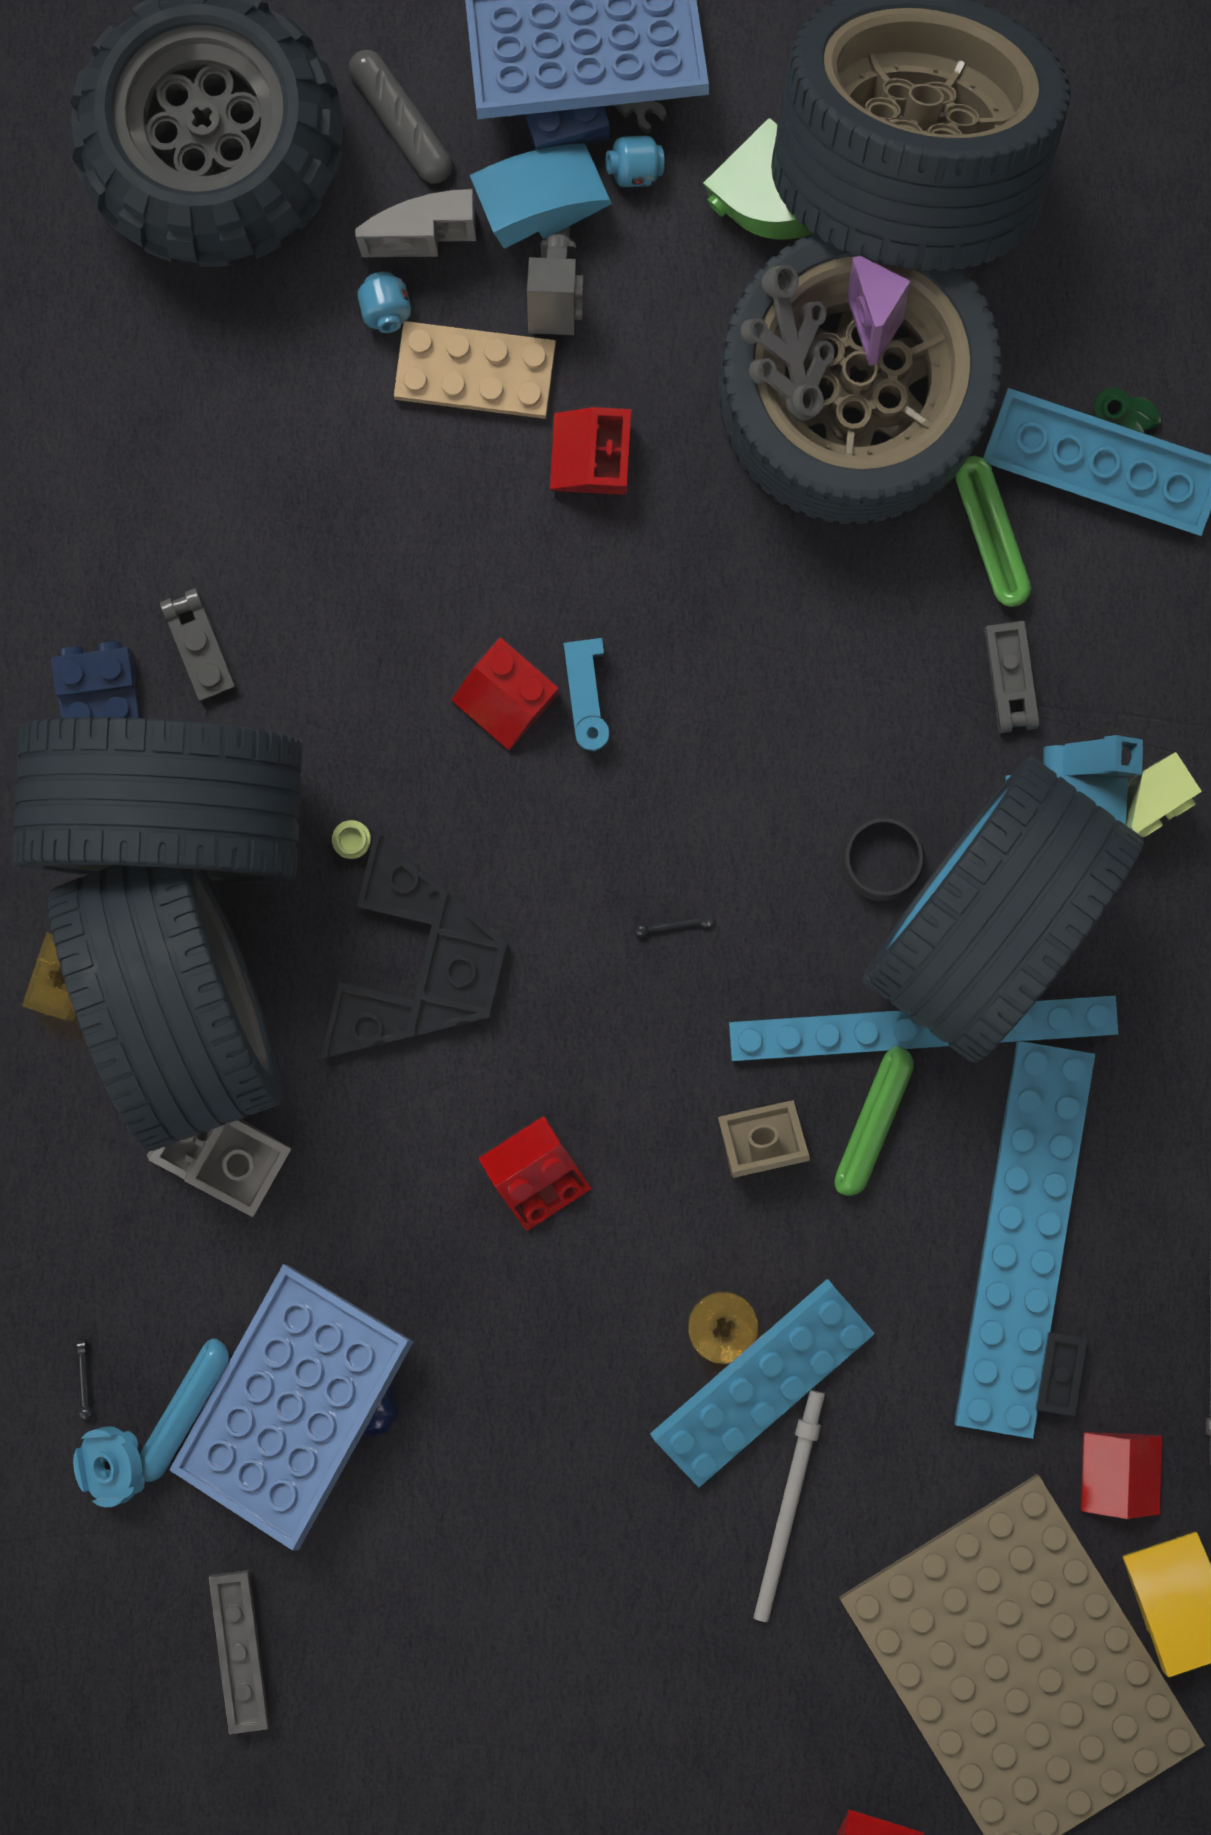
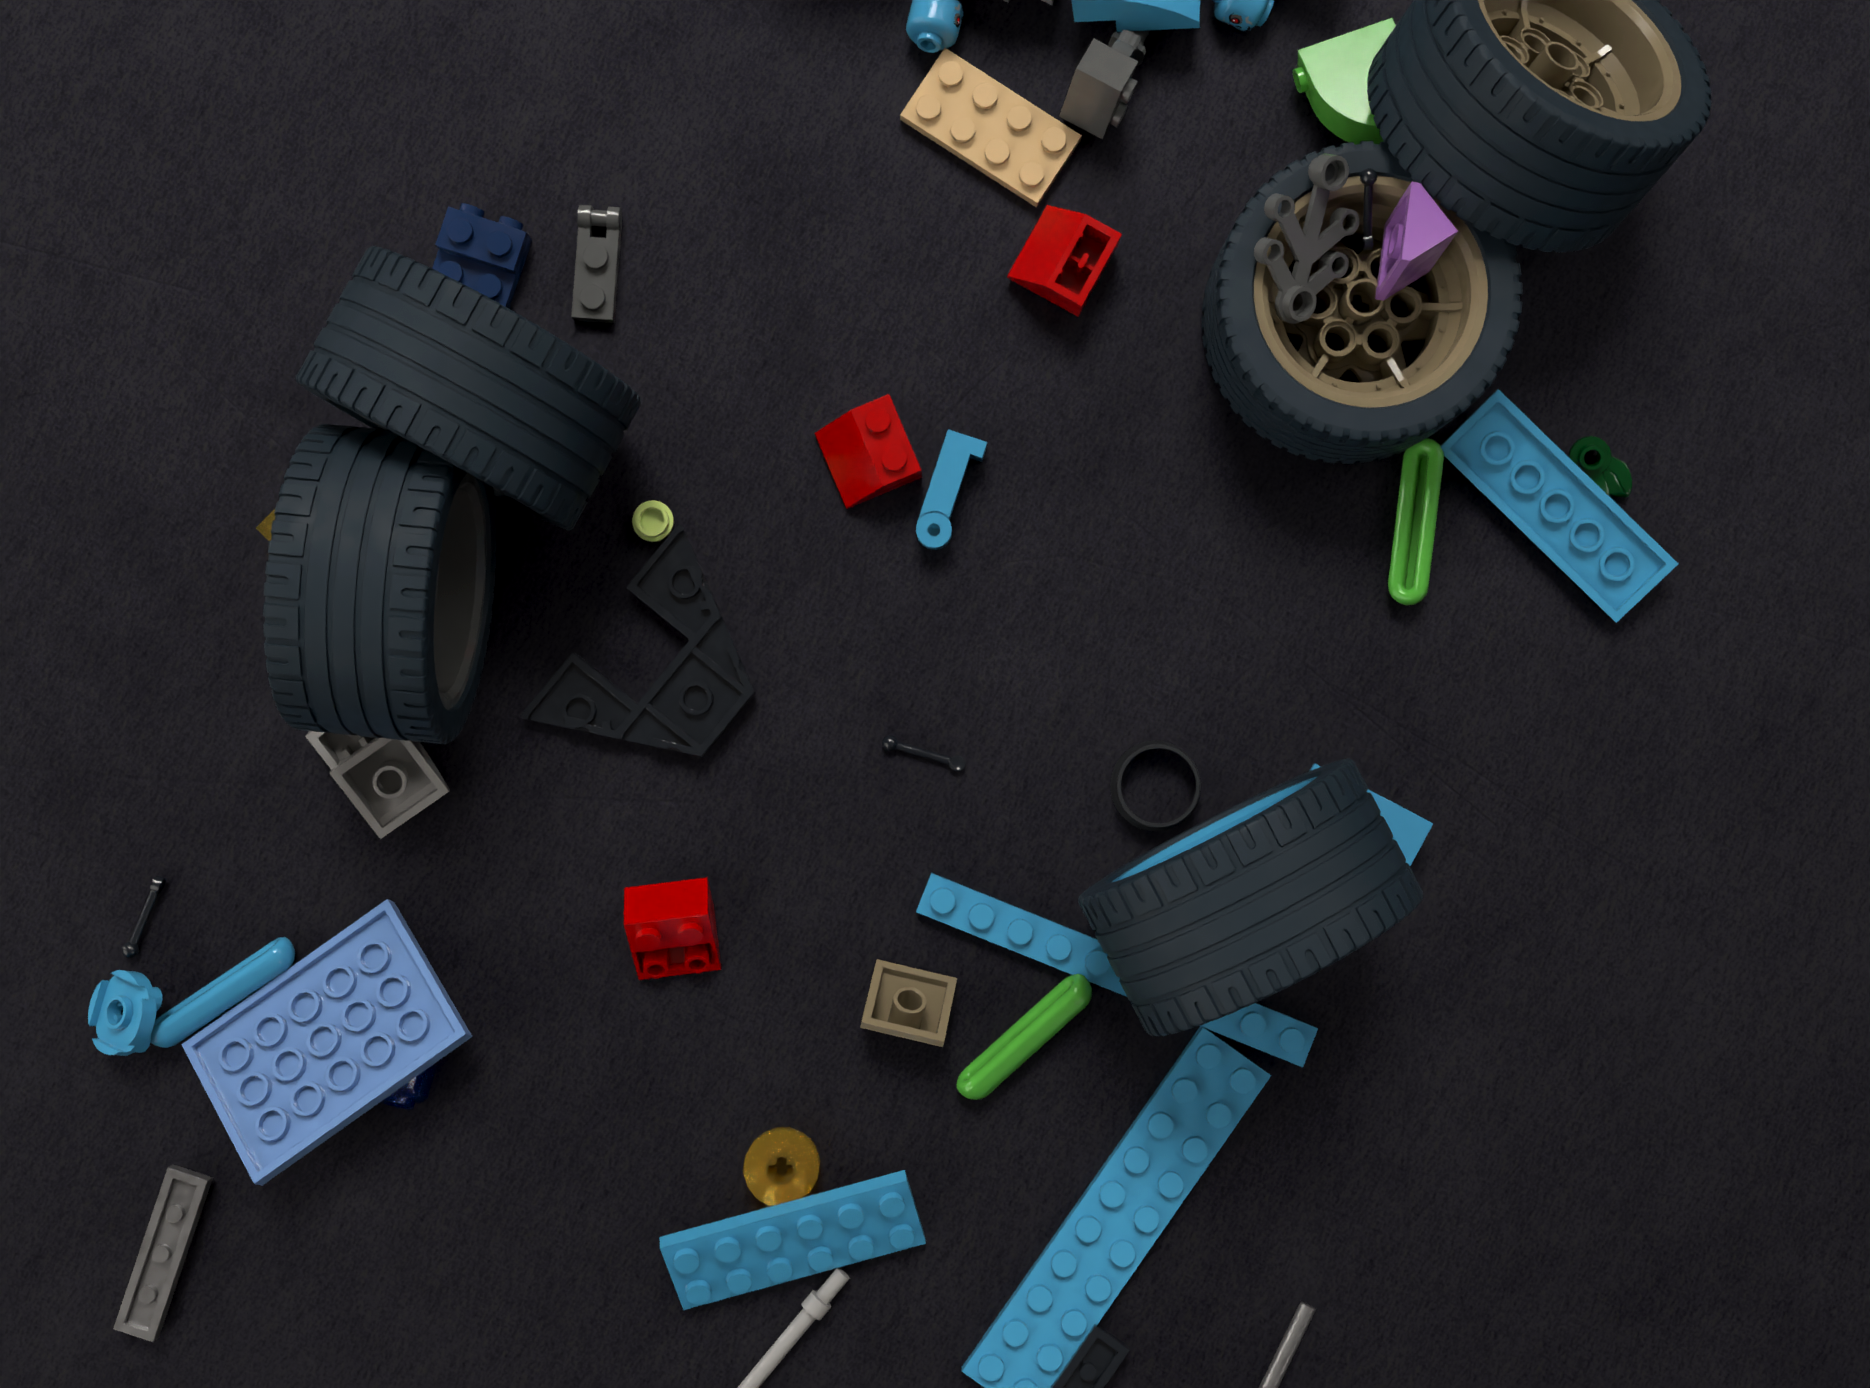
camera: 20 degrees right, 0 degrees up
dark grey plate [984,621,1039,734] -> none
dark azure leg [1043,735,1143,777] -> none
yellowish green slope [1126,752,1202,838] -> none
none -> black hinge [1360,168,1377,251]

